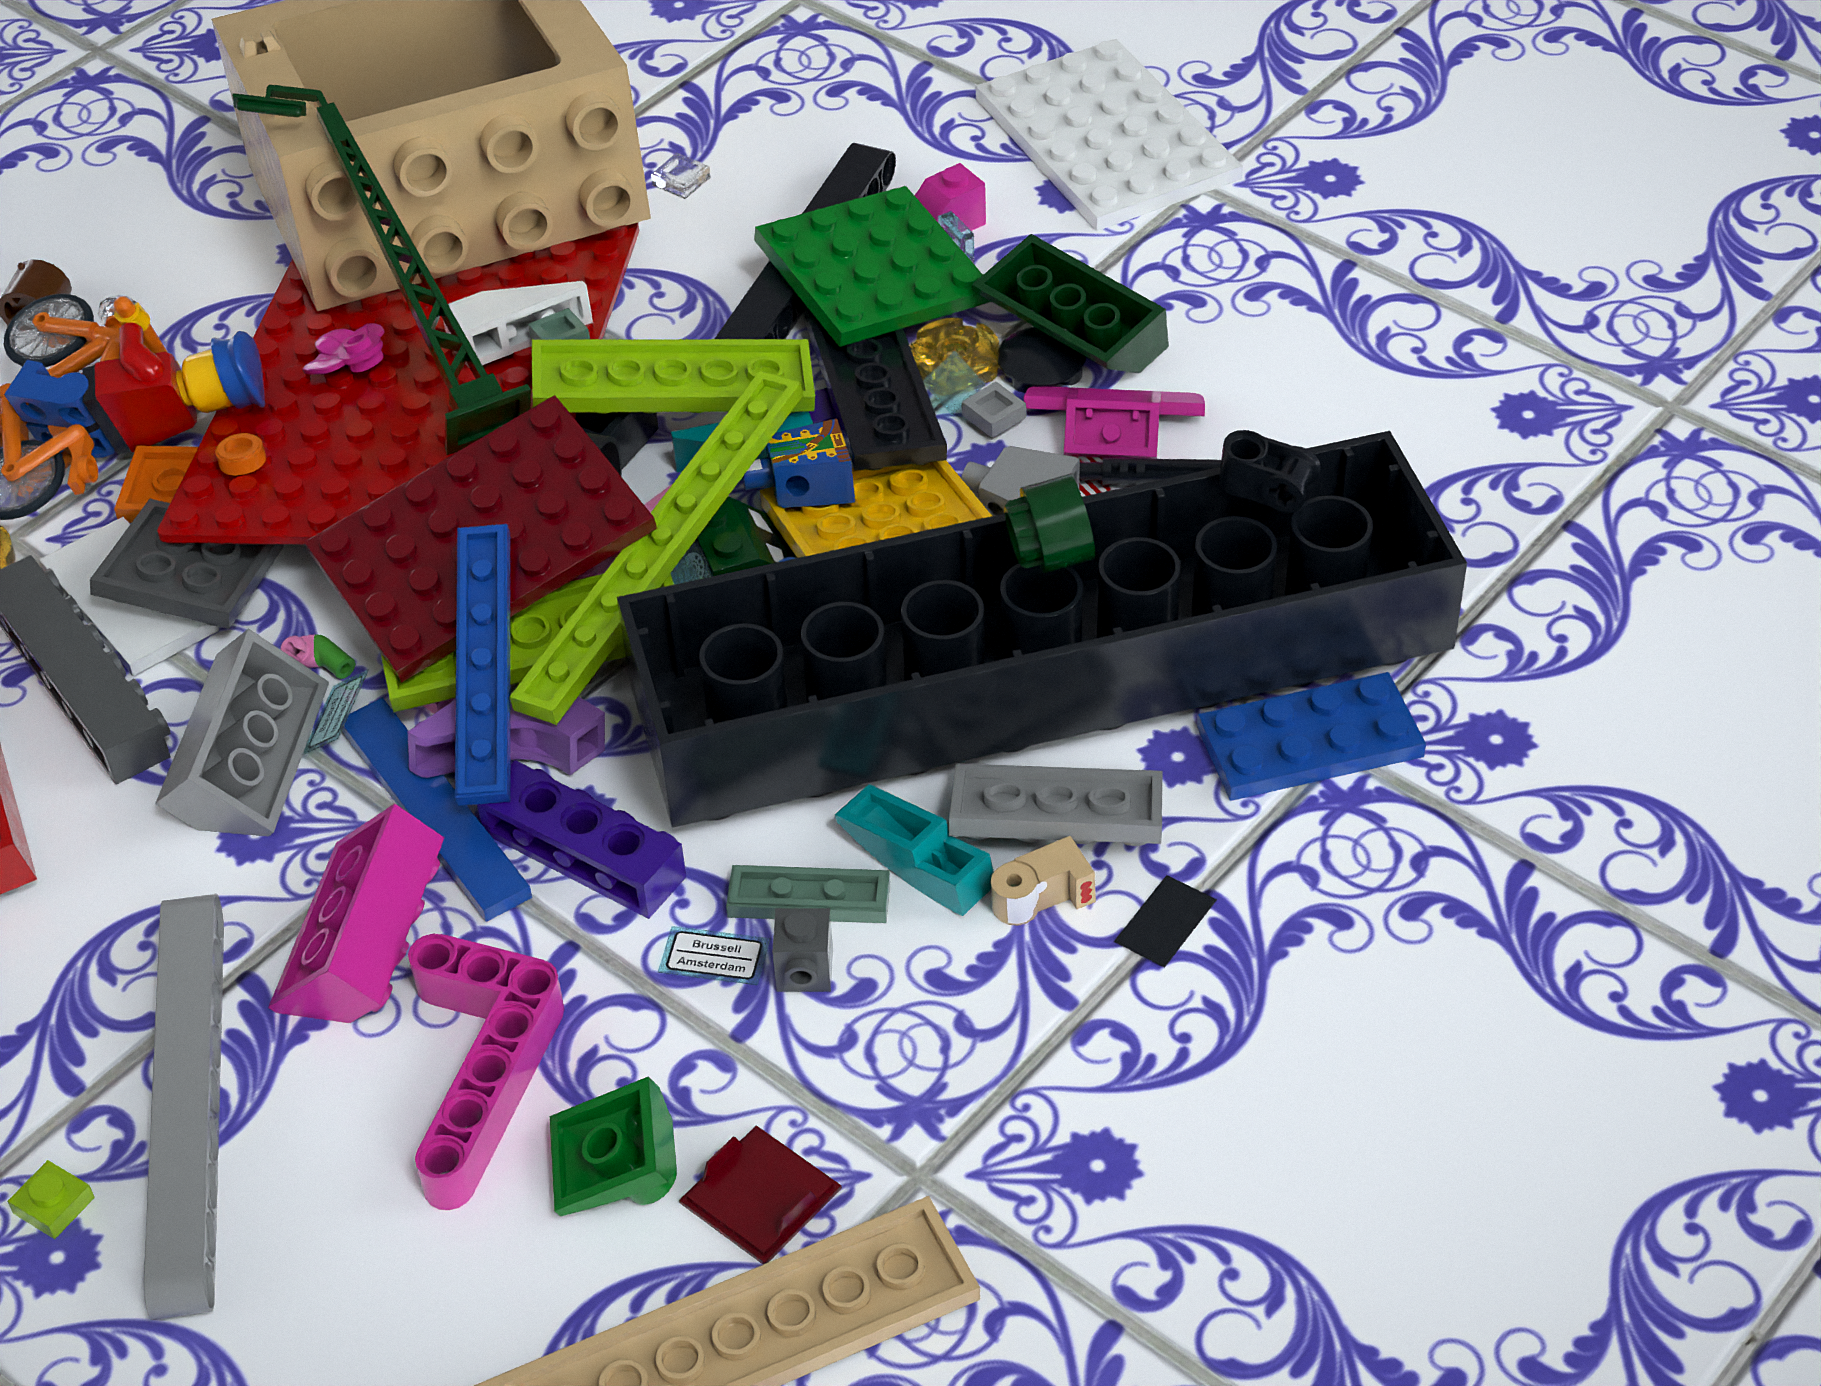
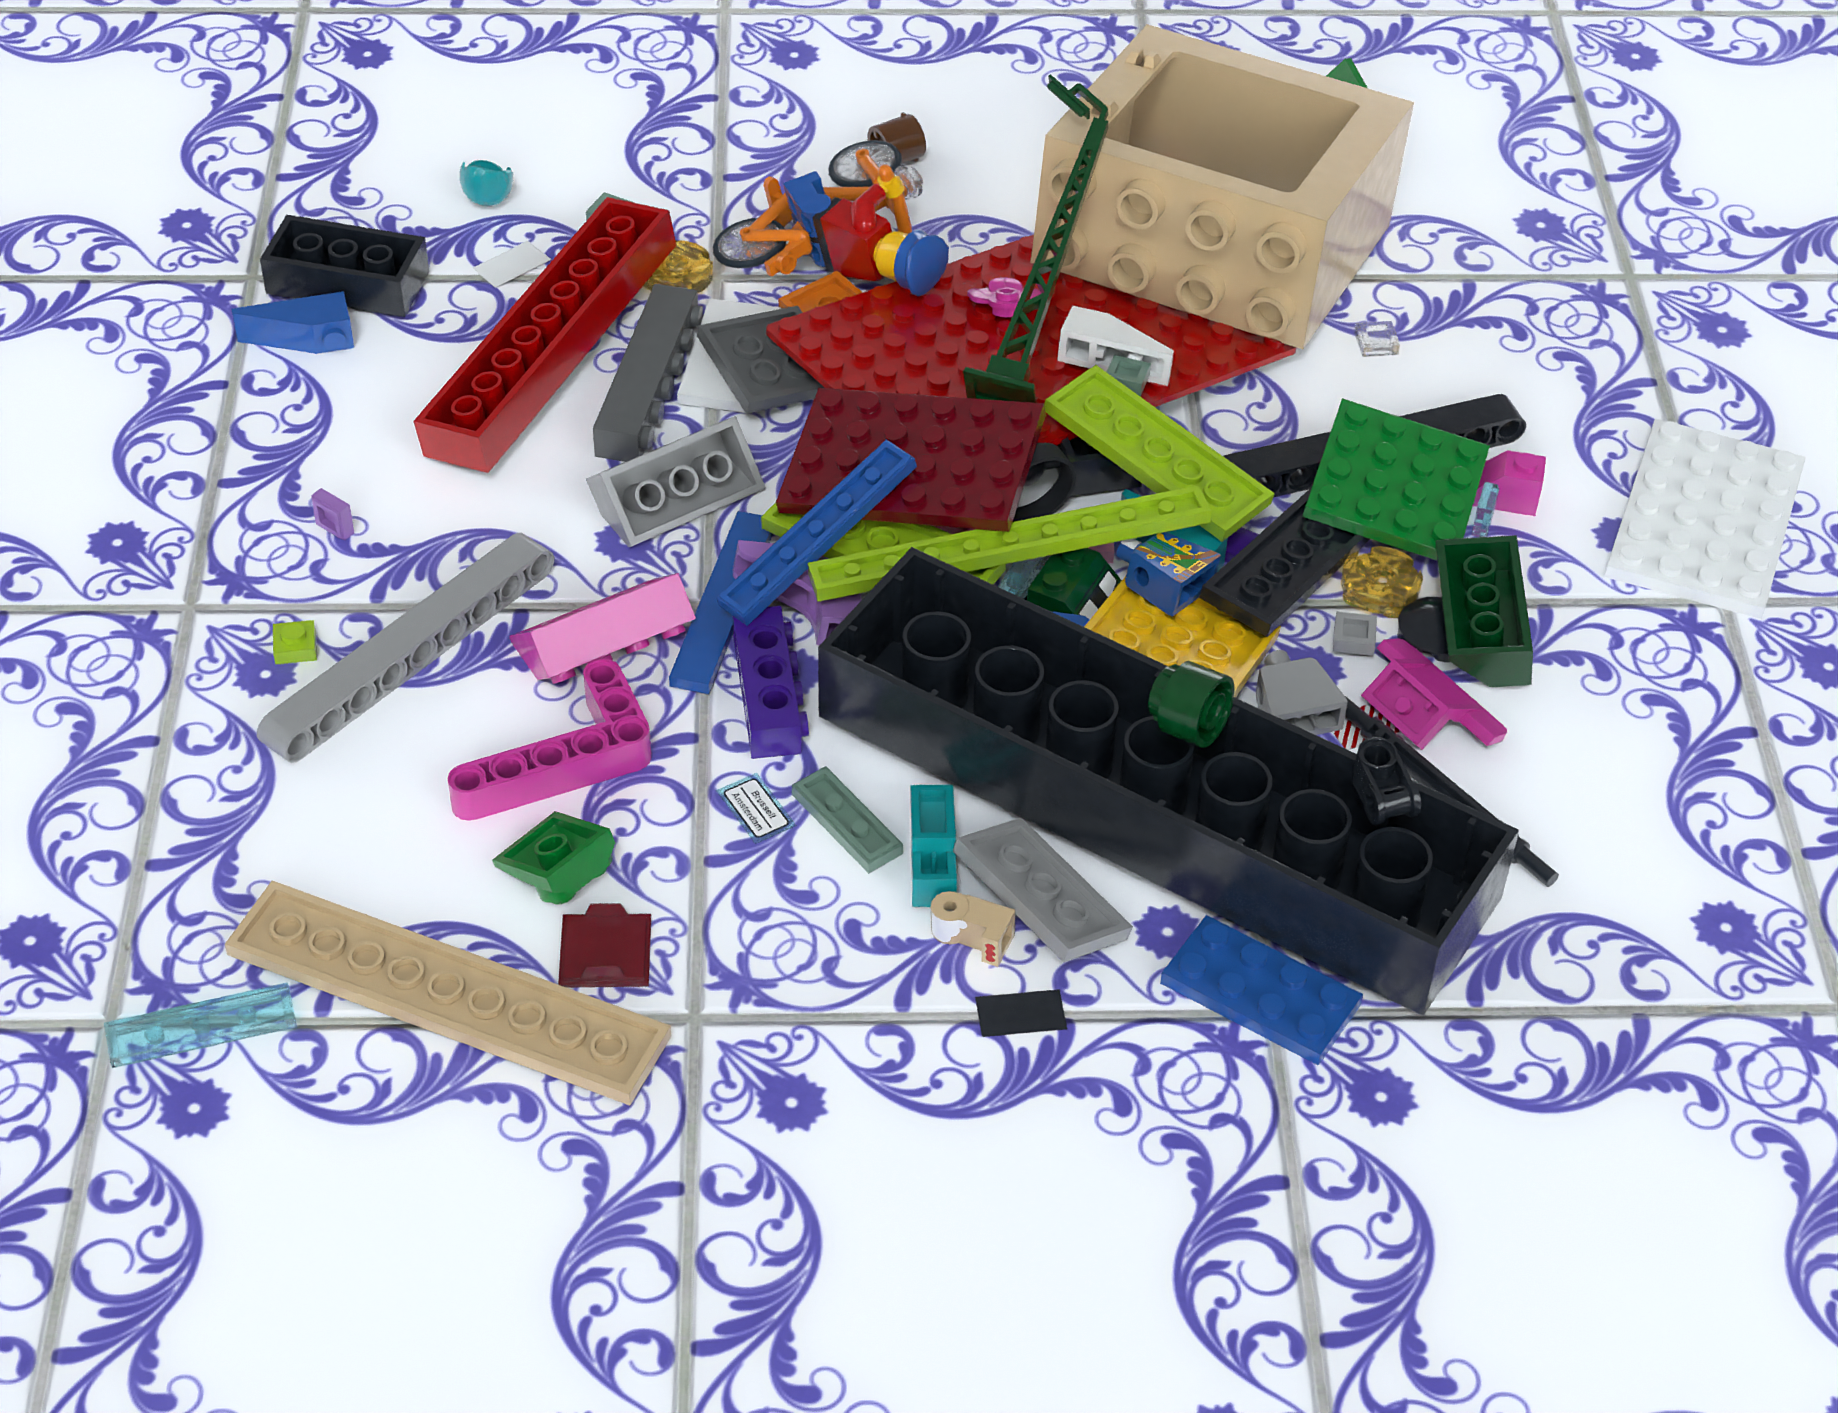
camera: 45 degrees right, 0 degrees up
orange tile [215,433,266,475] -> none
arm [280,634,356,679] -> none
clear light blue sticker [303,669,369,755] -> none
dark grey brick [772,908,833,992] -> none
clear light blue tile [923,351,986,415] -> none

